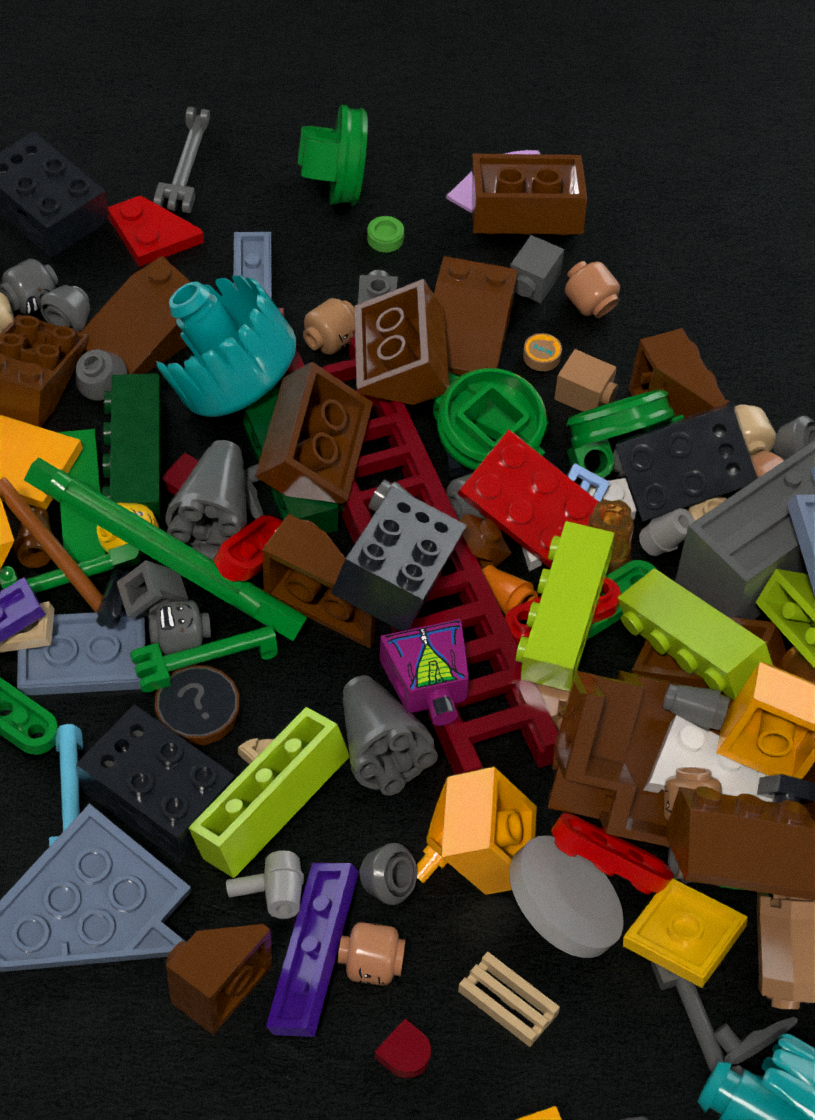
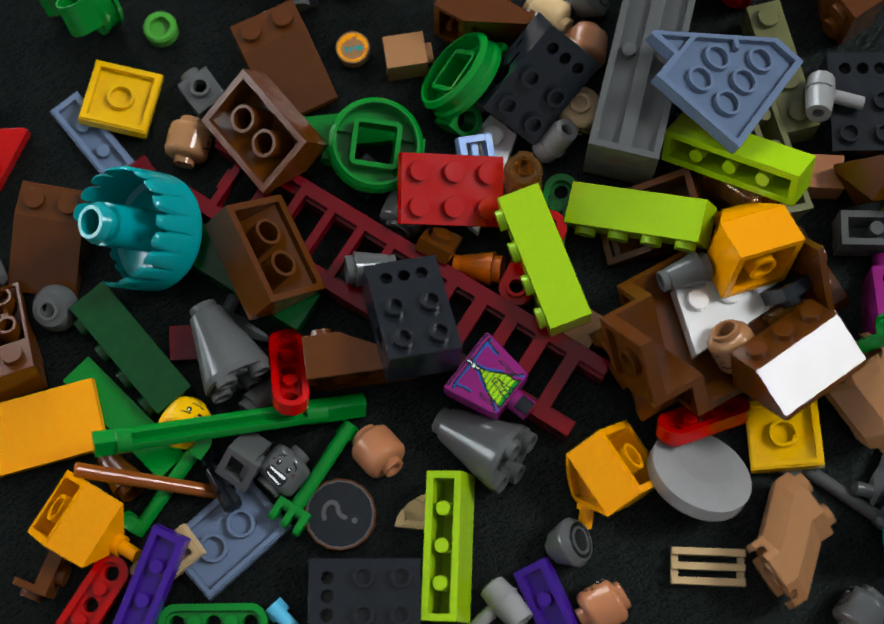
camera: 30 degrees left, 20 degrees up
none -> yellow tile [78,60,163,139]
none -> nougat head [352,424,405,478]
none -> medium nougat brick [746,472,836,609]

